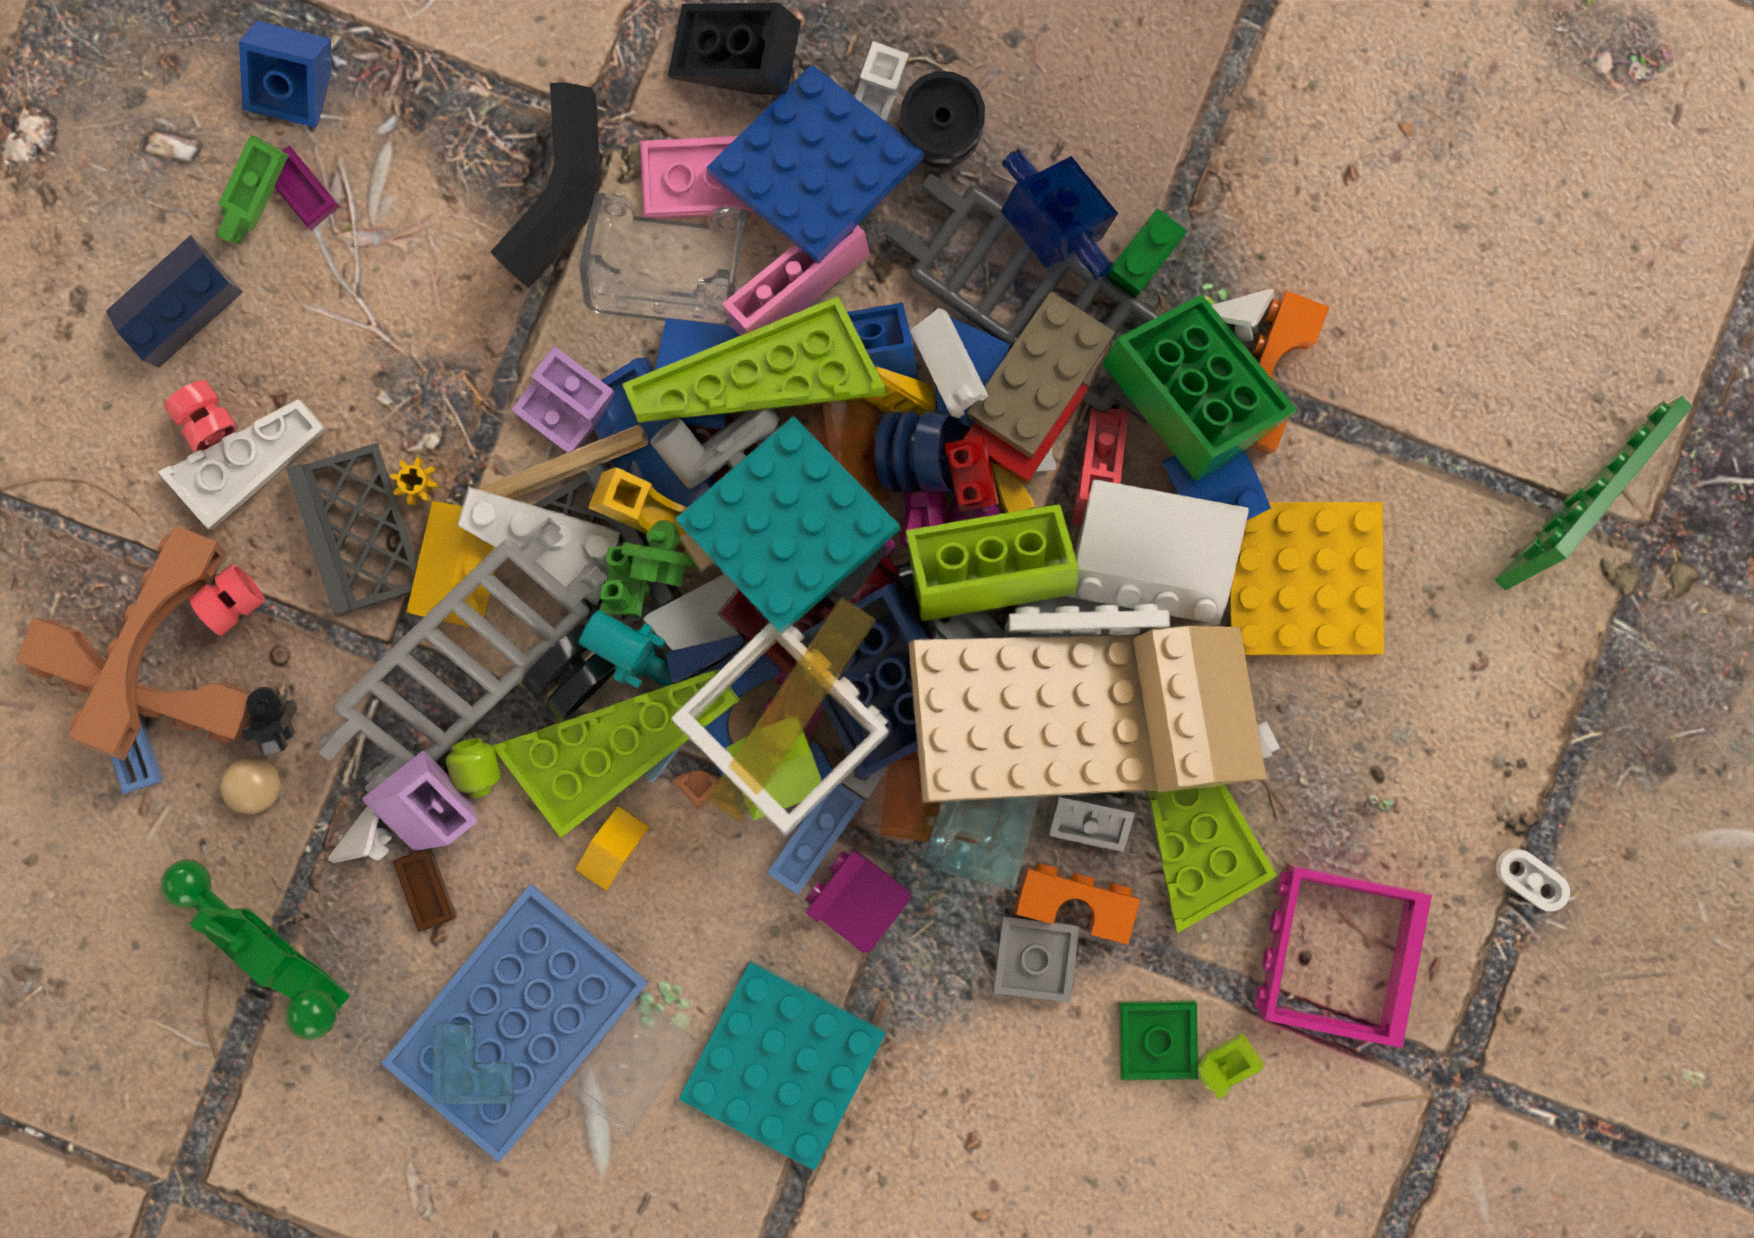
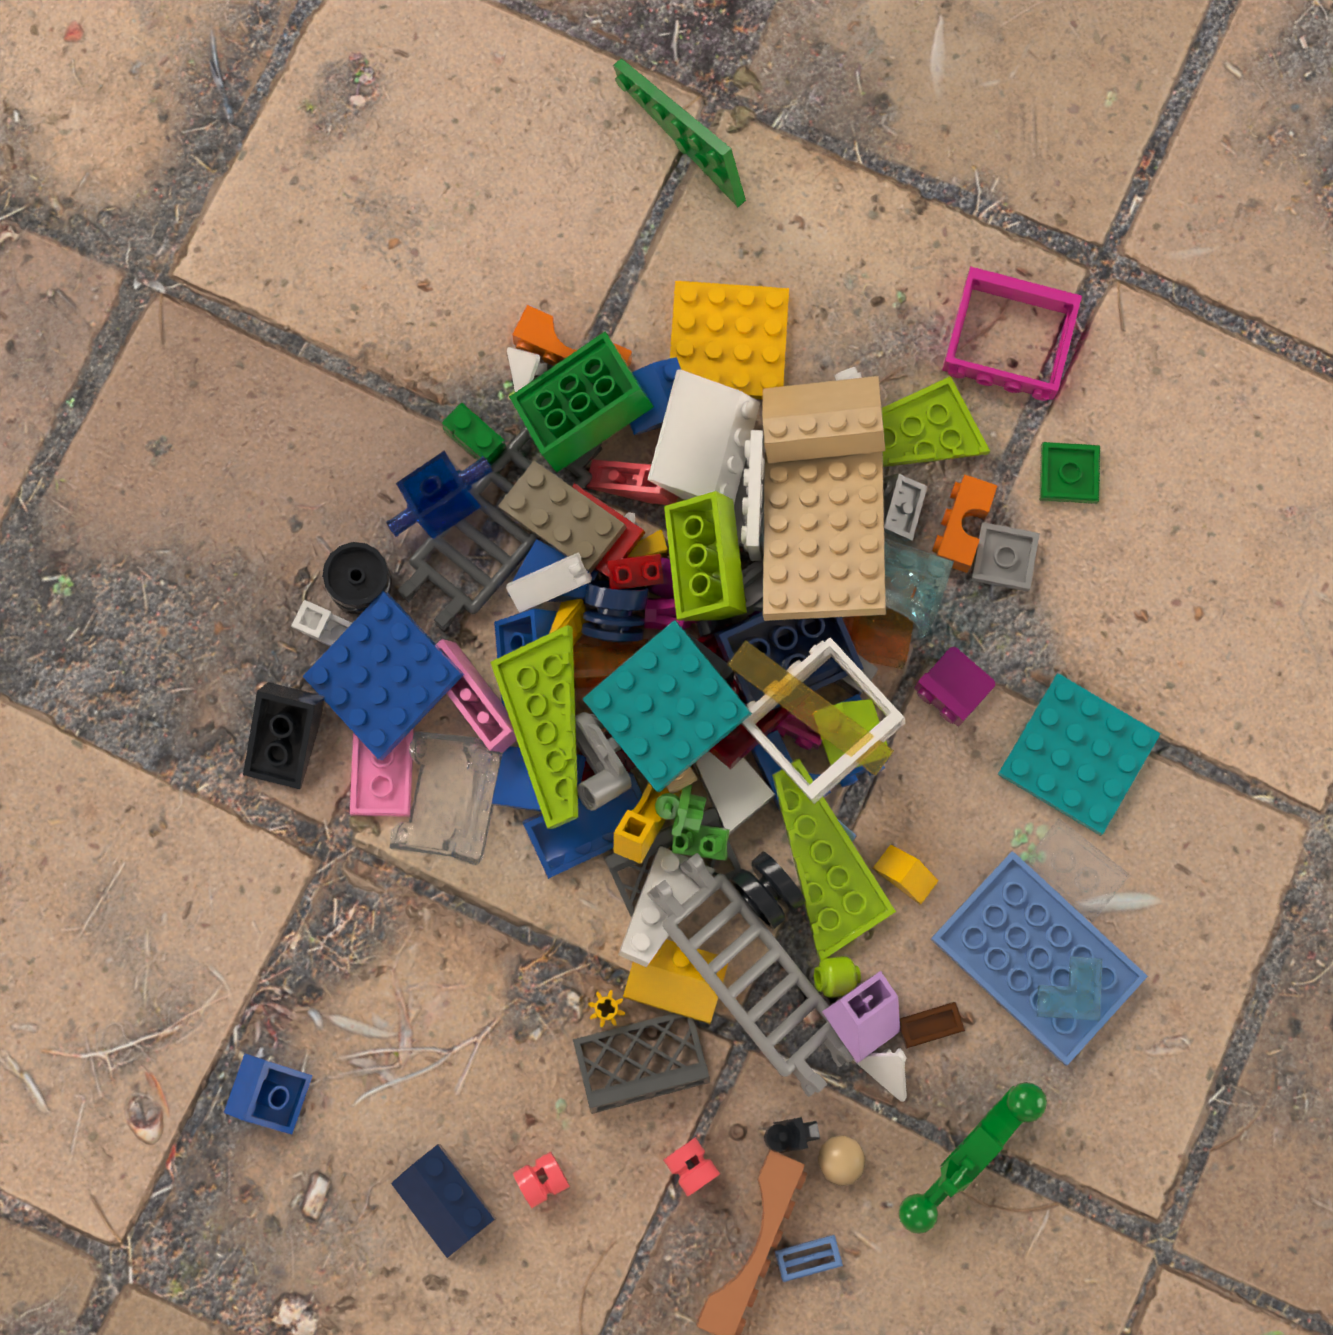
camera: 85 degrees left, 10 degrees down
nougat arch [69,525,226,761] -> none
white wing [158,399,327,530] -> none
bright green hinge [216,135,289,244] -> none
magenta tile [274,145,340,230] -> none
tan axle [478,425,649,499] -> none
black piece [490,82,601,288] -> none
lavender slope [511,346,615,453] -> none
teal piece [579,610,677,688] -> none
dark blue slope [665,635,746,683] -> none
nougat tile [672,770,727,809] -> none
medium blue plate [767,783,864,895] -> none
lime bracket [1198,1032,1265,1099] -> none
white plate [1496,849,1570,911] -> none

